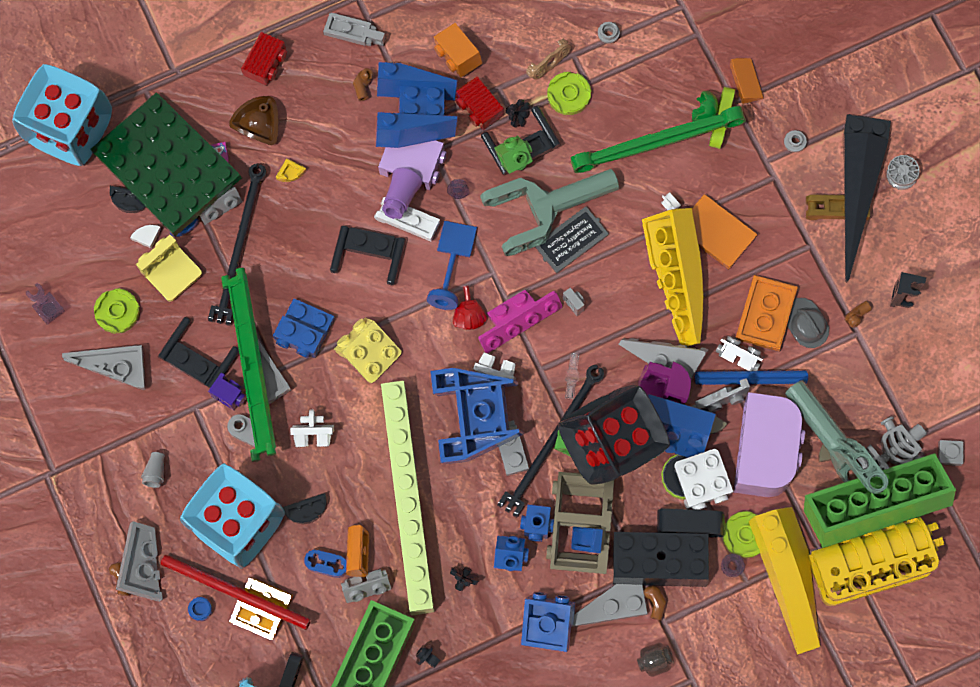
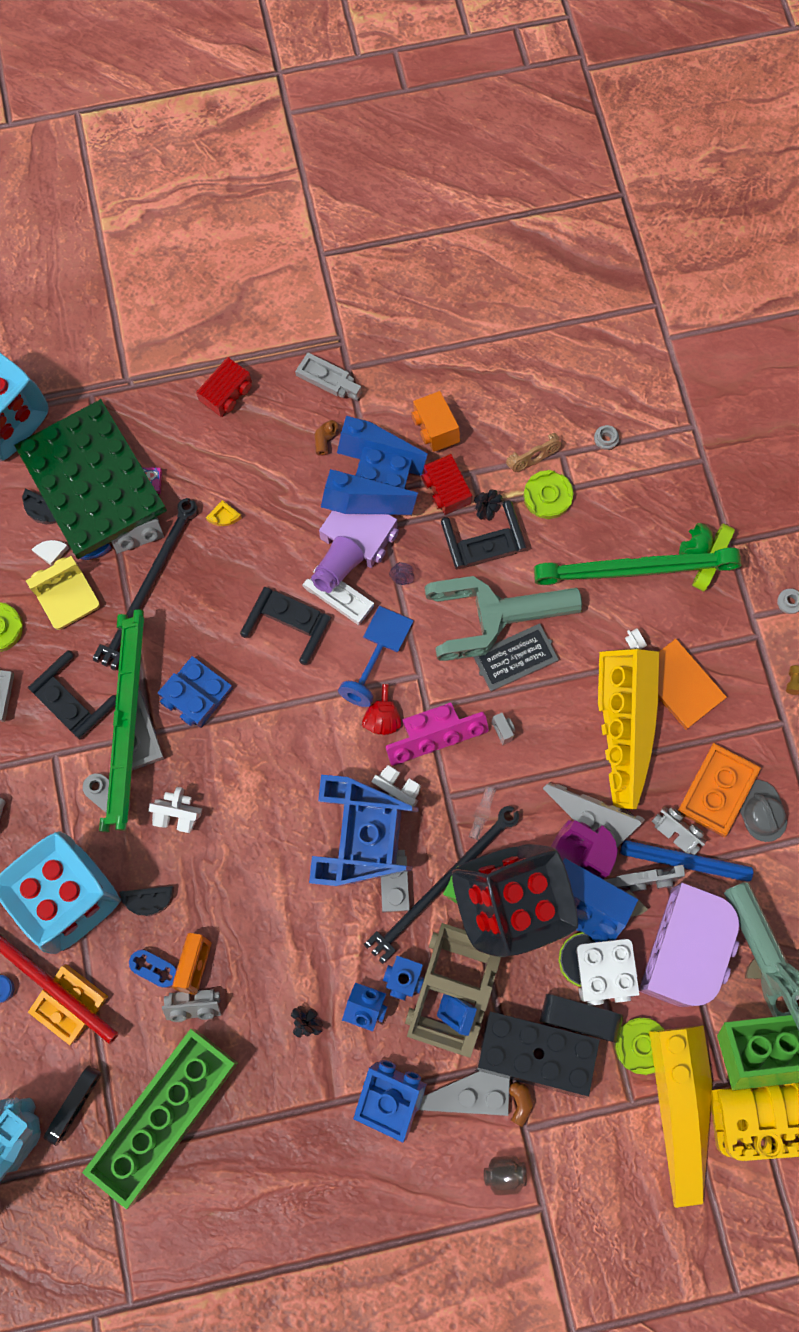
camera: 10 degrees right, 0 degrees up
dark purple brick [208,373,247,411] -> none
reddish brown hat [229,96,278,145] -> none
light yellow bracket [334,318,401,383] -> none
yellowish green brick [381,381,434,615] -> none
black plate [415,644,440,668] -> none
bright green brick [494,135,533,174] -> none
clear purple plate [721,554,745,578] -> none
orange slope [730,58,763,104] -> none

